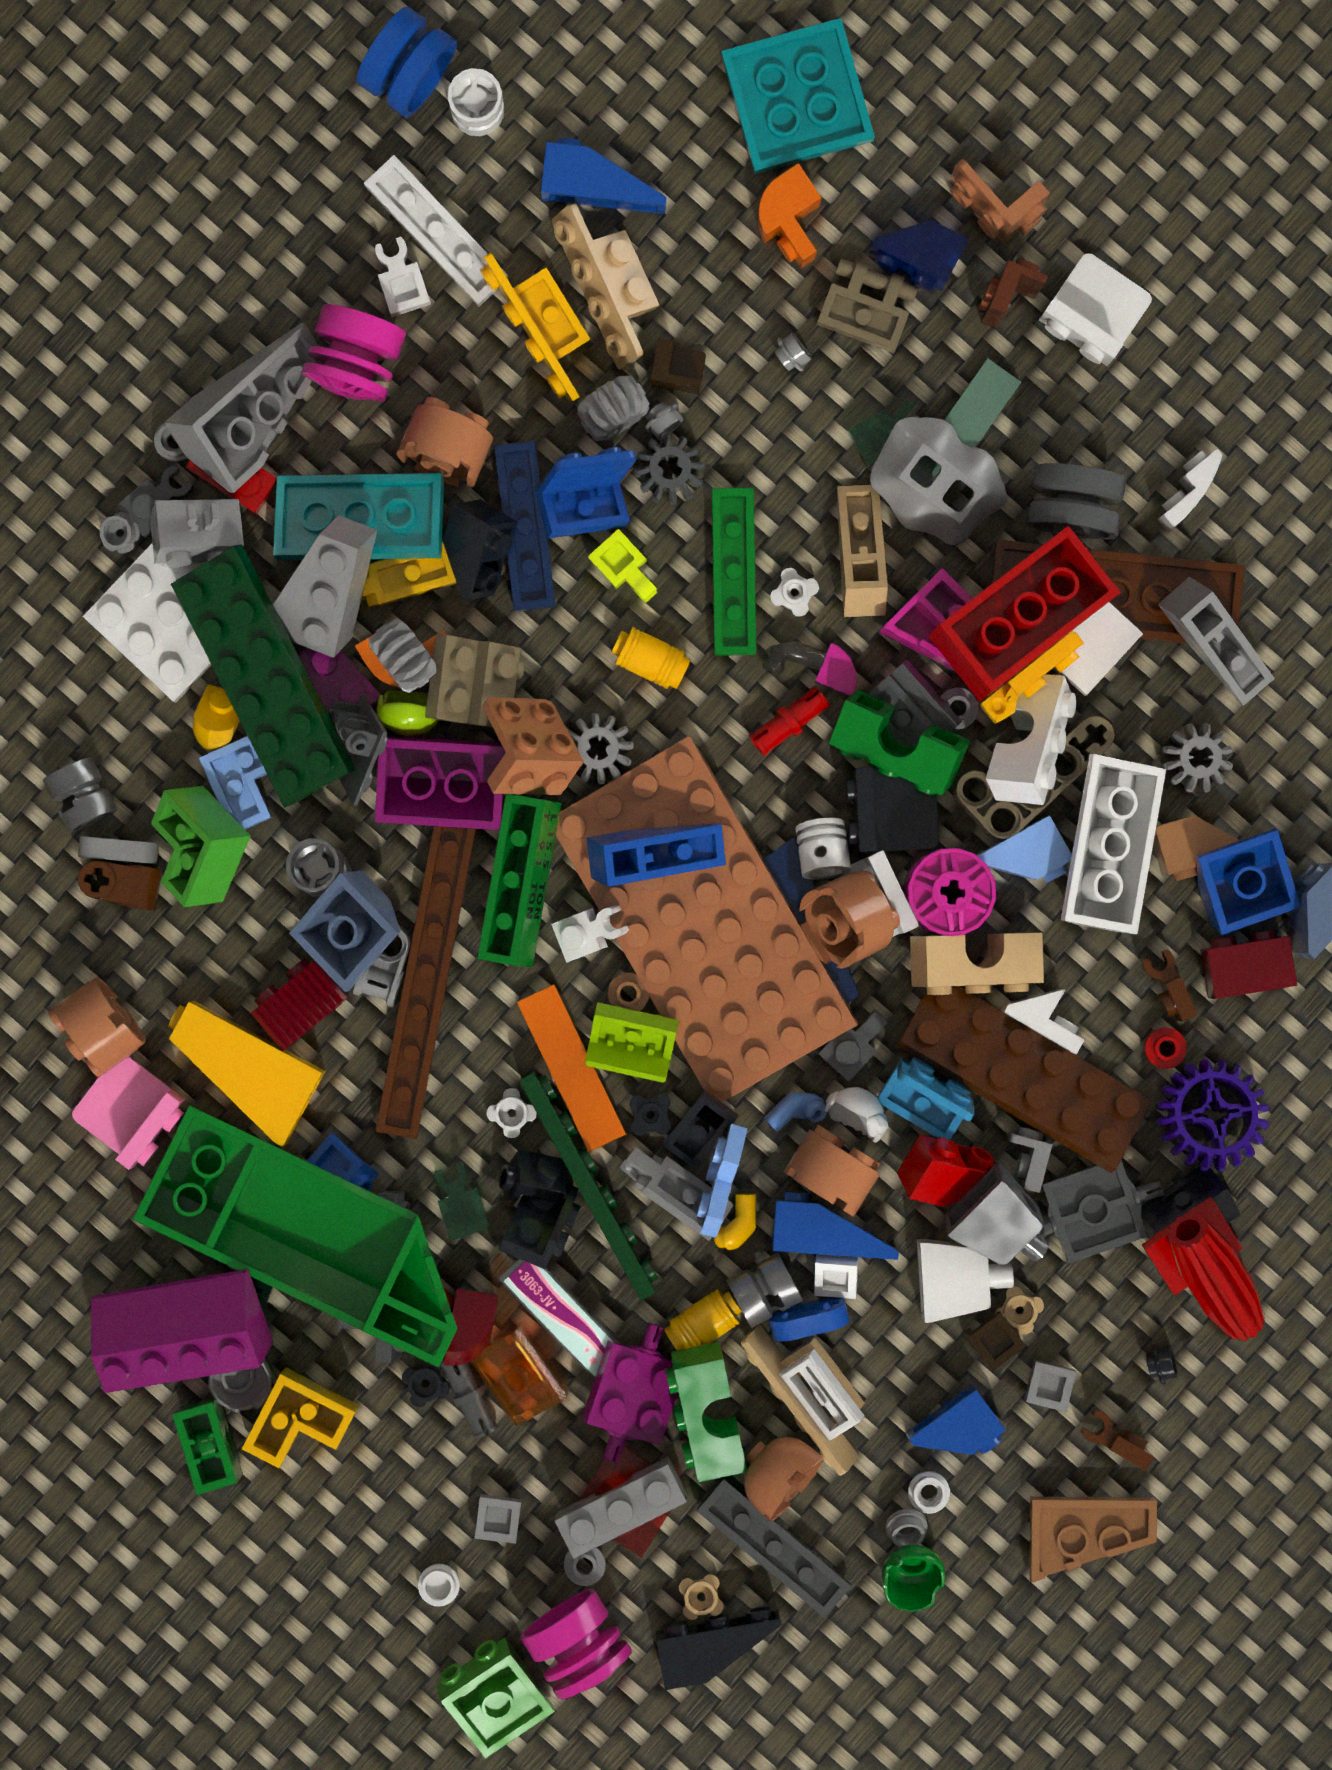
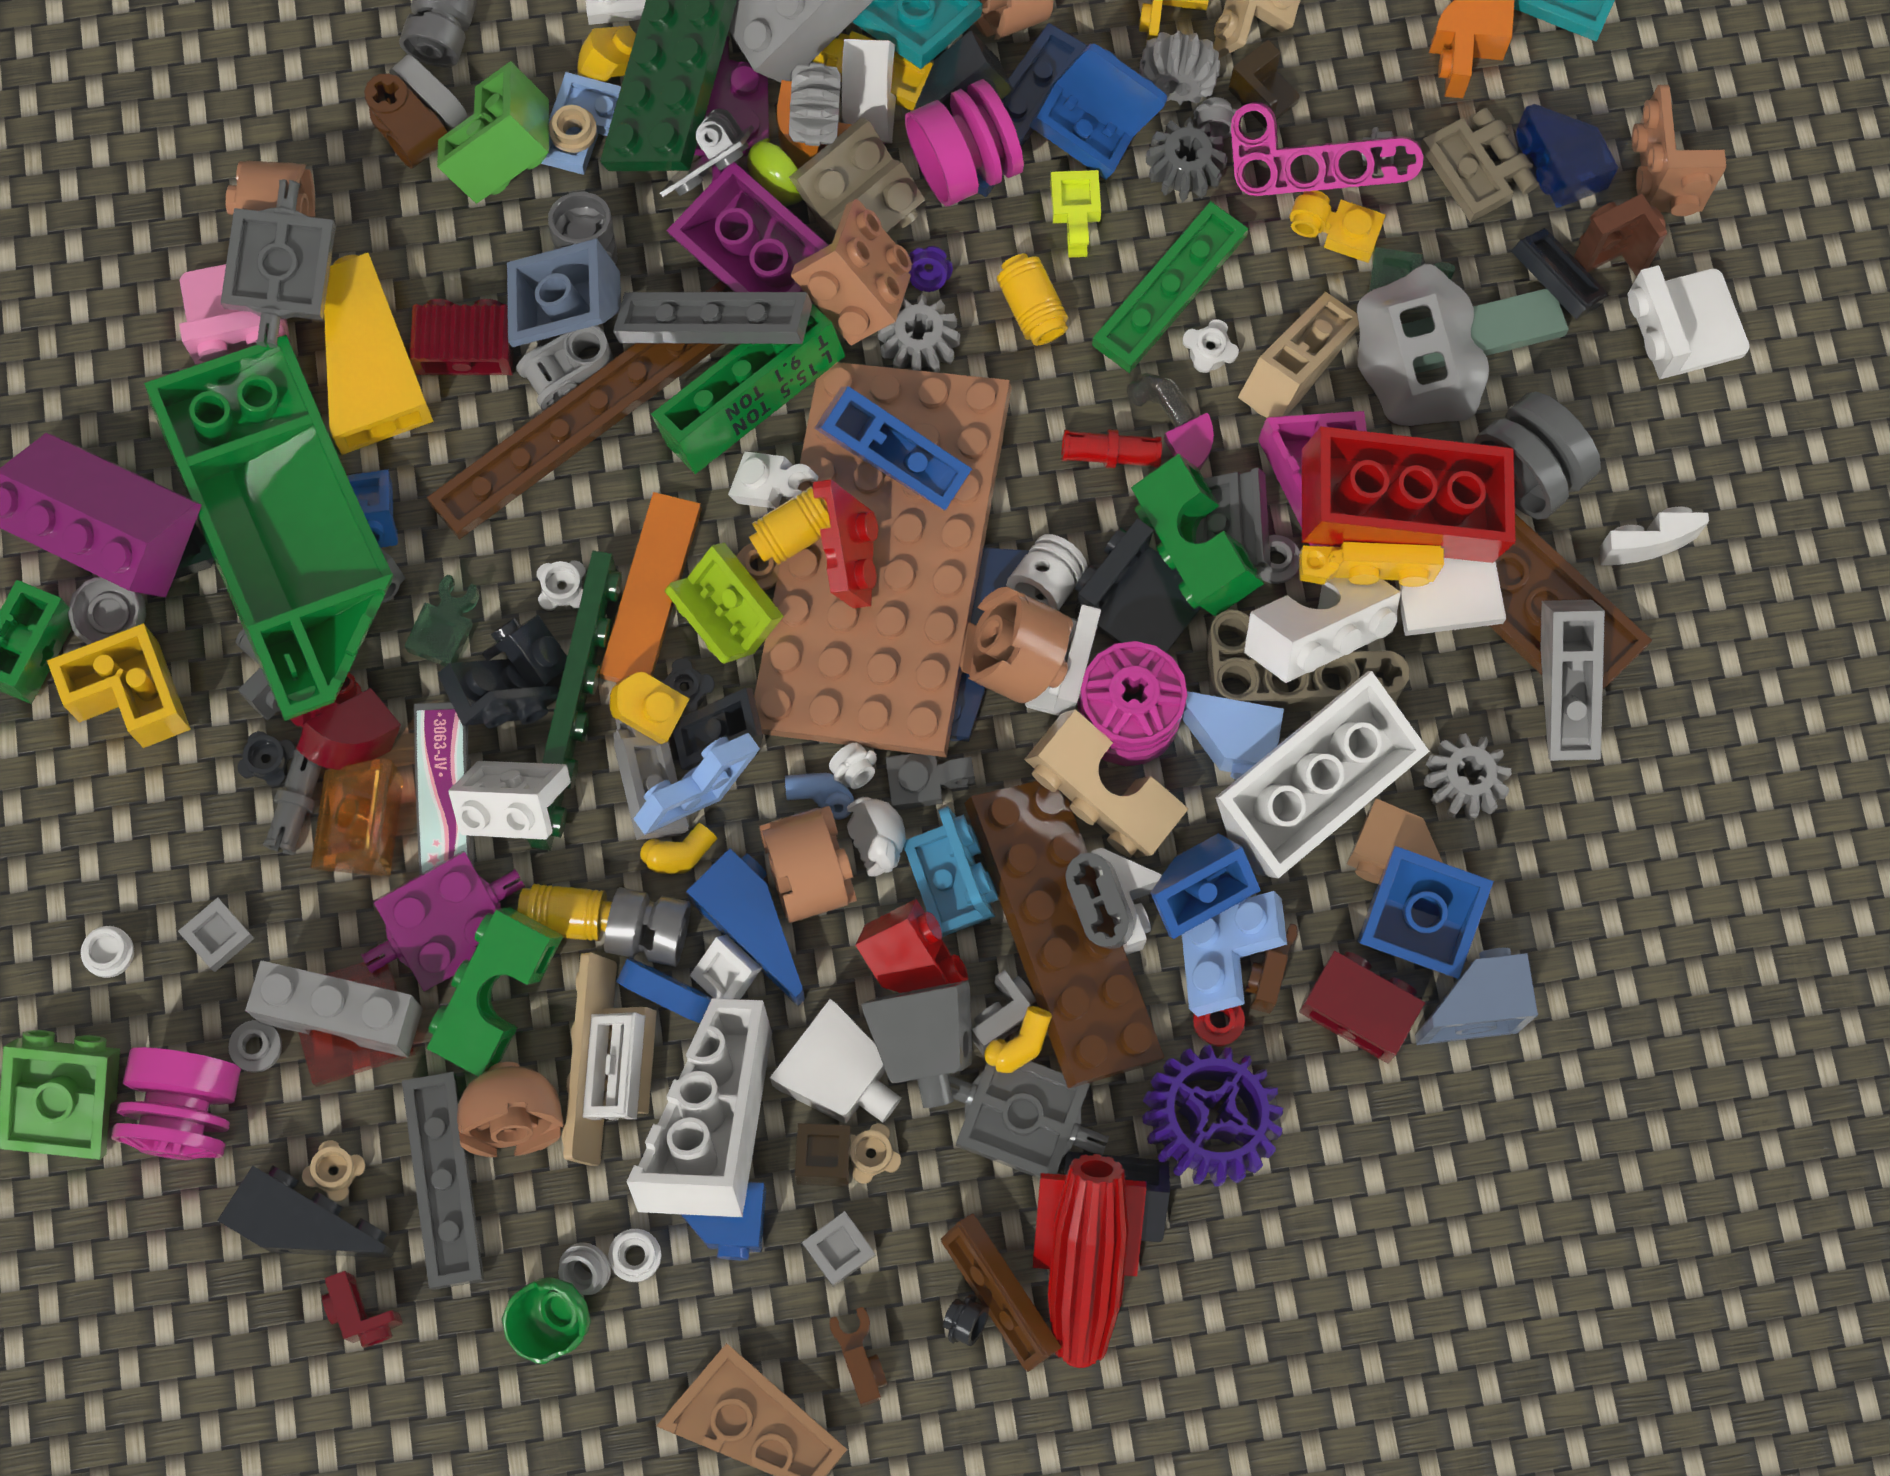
camera: 30 degrees right, 15 degrees down
none -> dark grey plate [221,179,336,348]
none -> dark red bracket [321,1271,403,1348]
none -> white bracket [448,761,571,839]
none -> tan plate [549,105,597,153]
none -> yellow plate [610,672,689,744]
none -> dark grey plate [613,292,812,344]
none -> white wedge [627,999,772,1217]
none -> yellow head [749,487,831,565]
none -> red wing [813,479,878,609]
none -> white plate [829,742,877,789]
none -> white slope [842,39,896,143]
none -> dark pink wheel [905,79,1024,207]
none -> dark purple plate [909,246,953,292]
none -> reddish brown tile [941,1213,1062,1372]
none -> yellow arm [984,1006,1052,1073]
none -> dark grey beam [1065,853,1134,949]
none -> blue slope [1150,833,1261,939]
none -> light blue plate [1182,891,1287,1017]
none -> dark pink beam [1231,102,1423,196]
none -> yellow plate [1289,190,1386,263]
none -> black tile [1511,228,1609,319]

